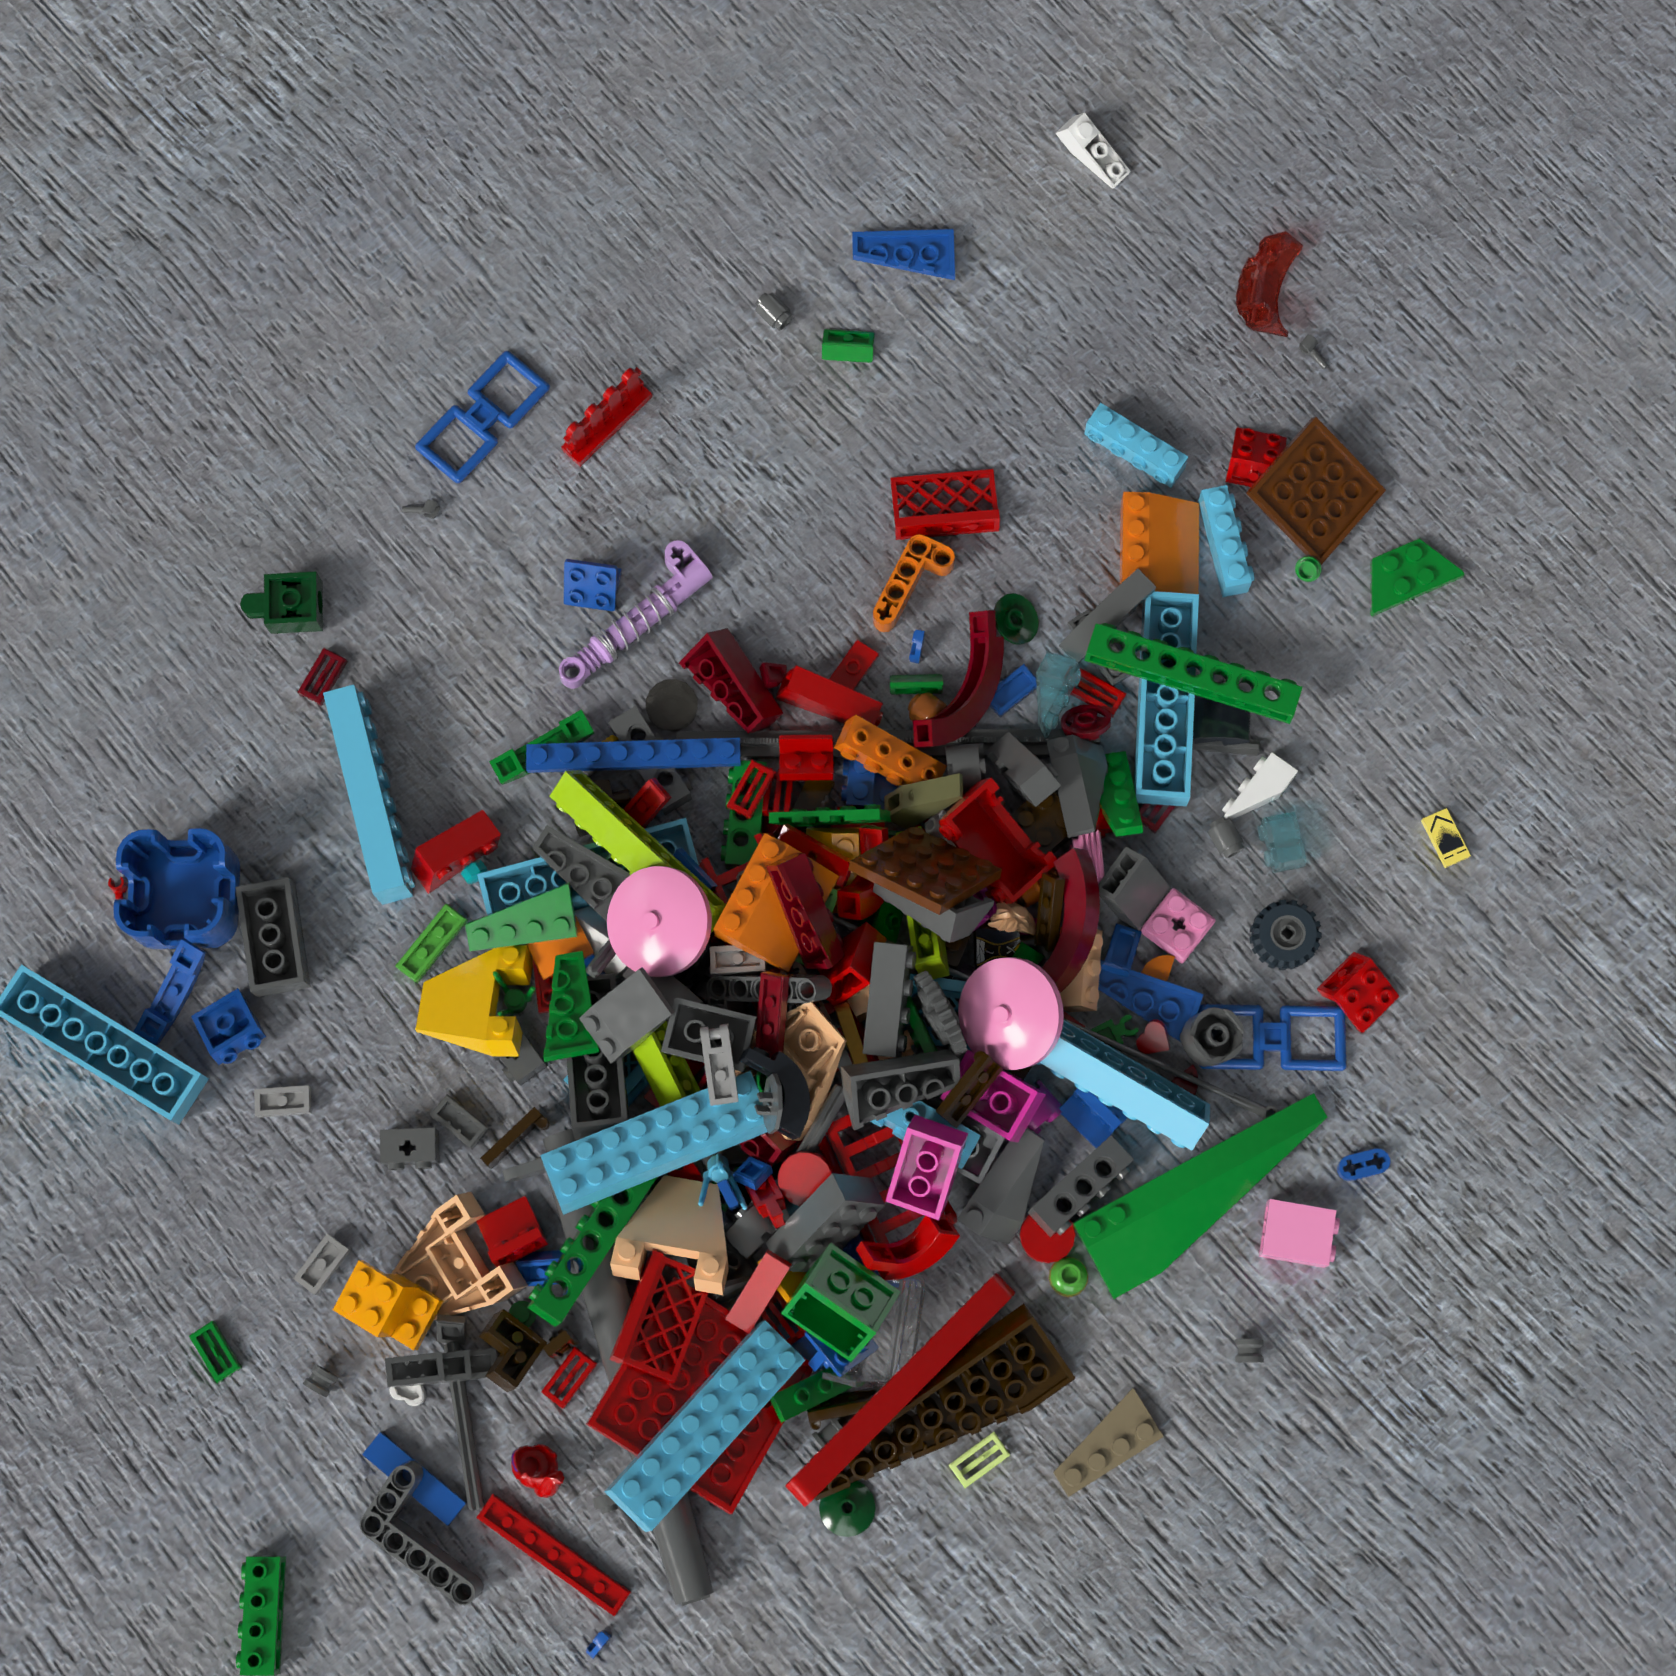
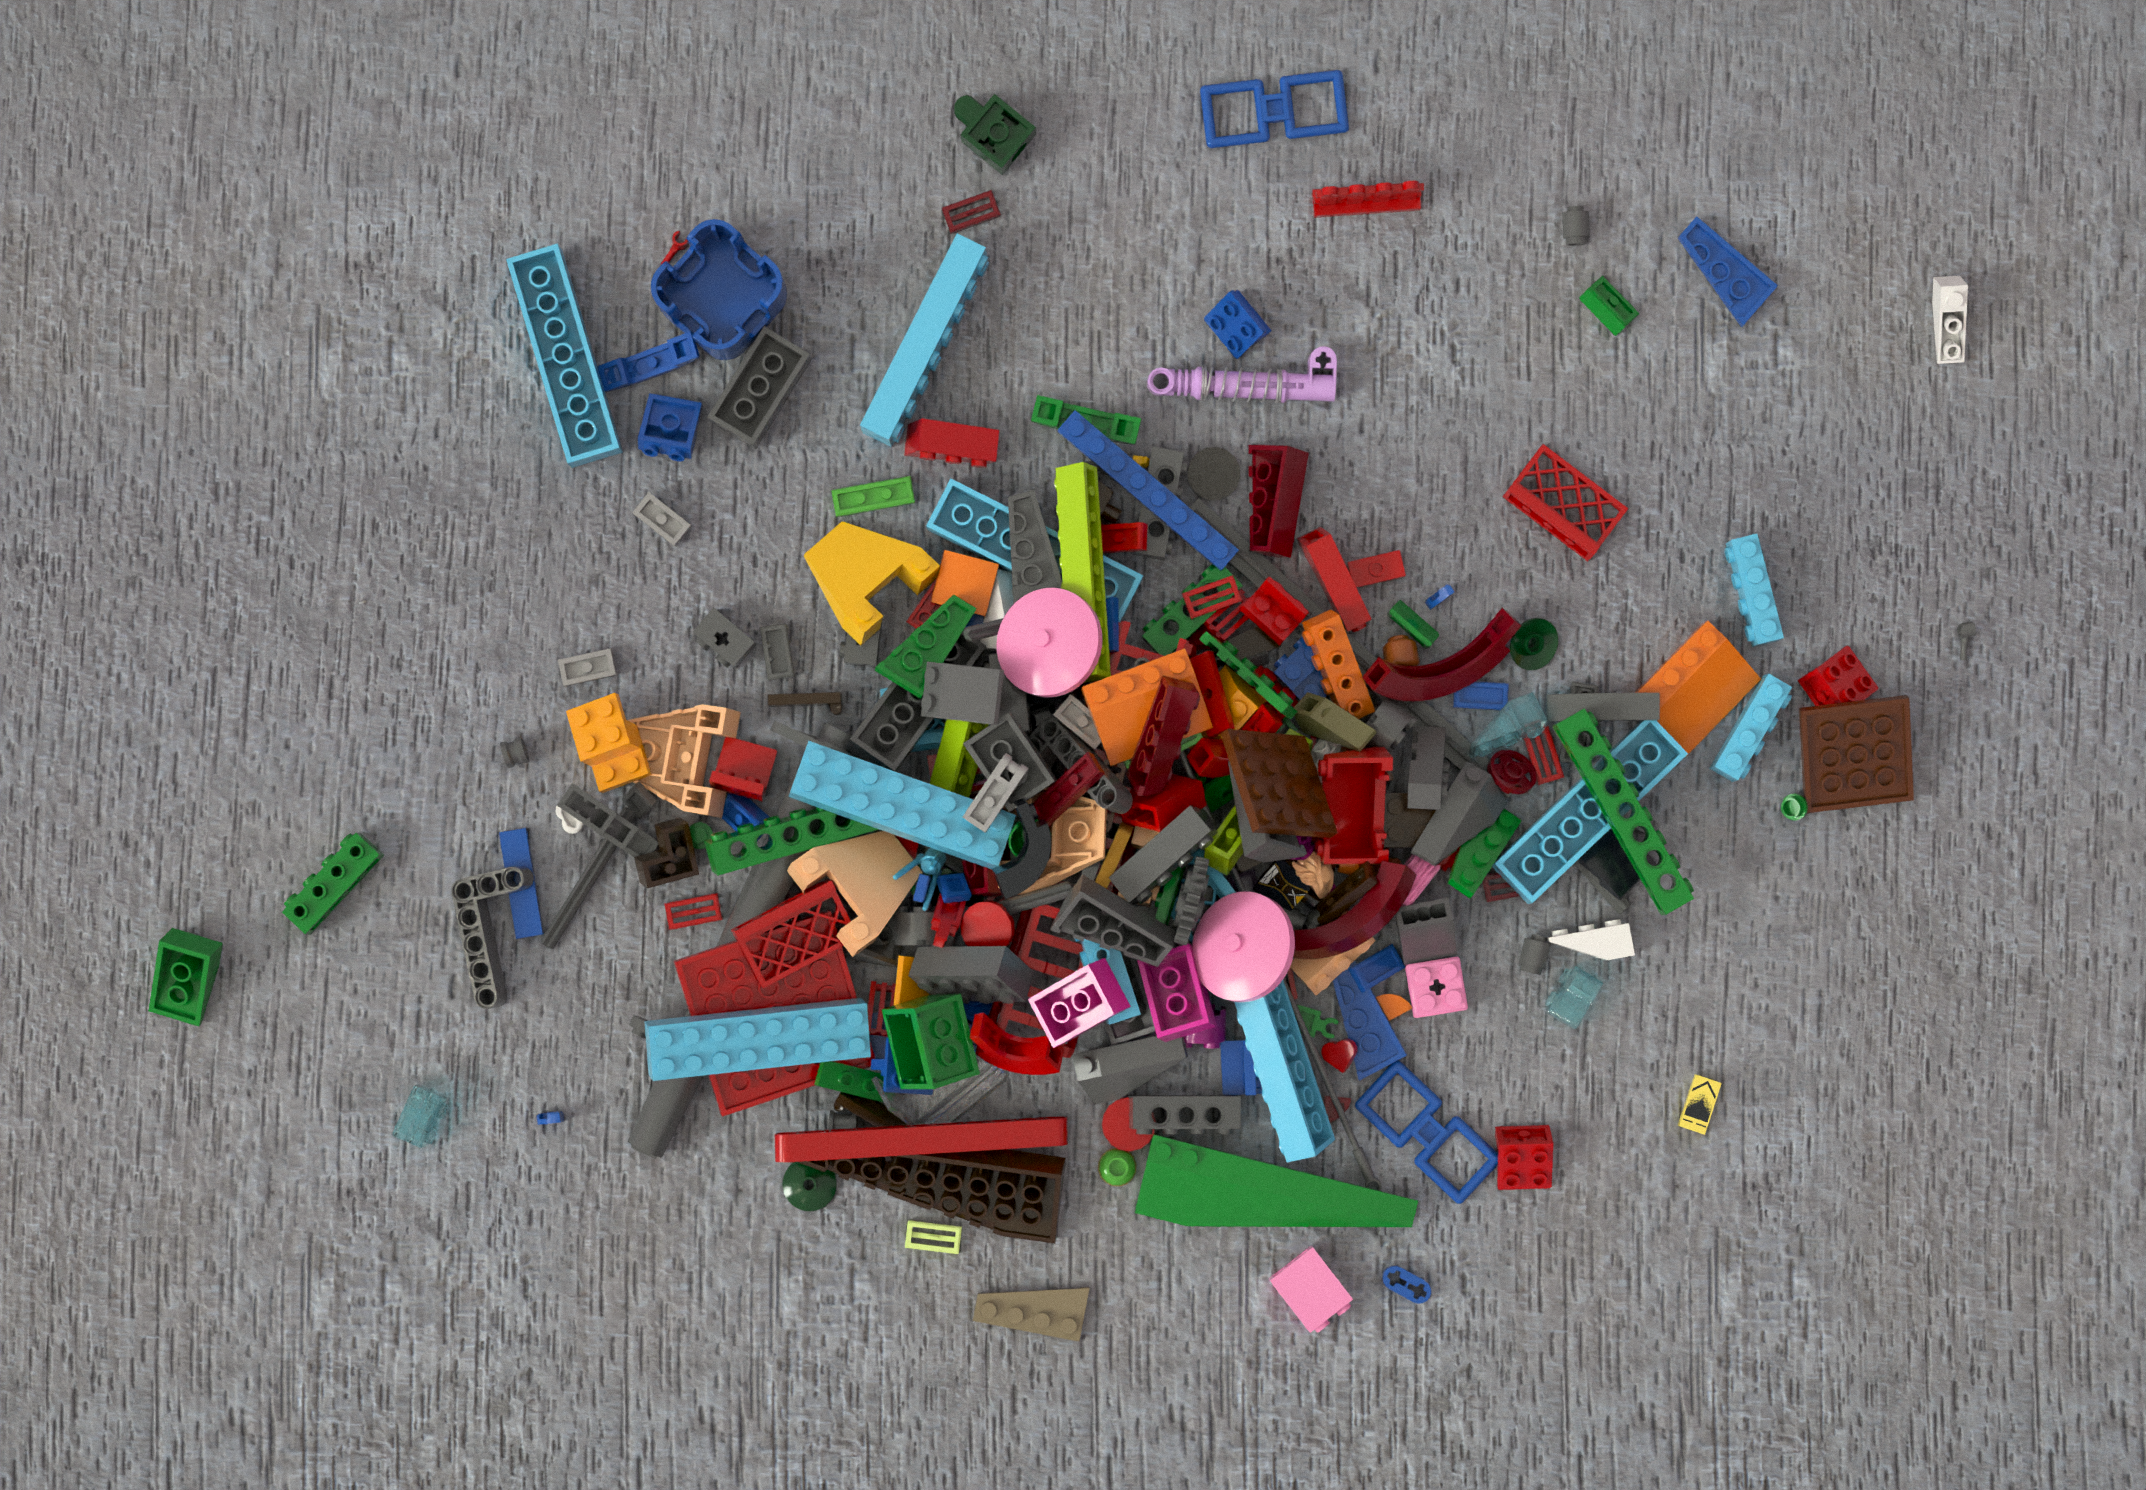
camera: 40 degrees right, 10 degrees up
green tile [189,1320,242,1384] -> none
dark grey hand [402,499,440,519] -> none
teal tile [461,860,488,884] -> none
green wing [465,882,578,951] -> none
red tile [476,1494,631,1617] -> none
green plant [493,971,536,1016] -> none
red hair [511,1444,565,1498] -> none
dark brown hinge [543,1329,580,1361] -> none
tile [726,1249,792,1334] -> none
dark grey piece [754,1073,783,1134] -> none
dark red tile [759,662,787,688] -> none
orange beam [873,534,955,632] -> none
dark brown hinge [936,1051,1003,1129] -> none
green tile [1012,942,1045,964] -> none
dark grey brick [1180,1007,1244,1067] -> none
dark grey wheel [1235,1339,1264,1363] -> none
clear red windscreen [1236,231,1303,337] -> none
black wheel [1249,899,1322,970] -> none
green wing [1370,538,1465,617] -> none

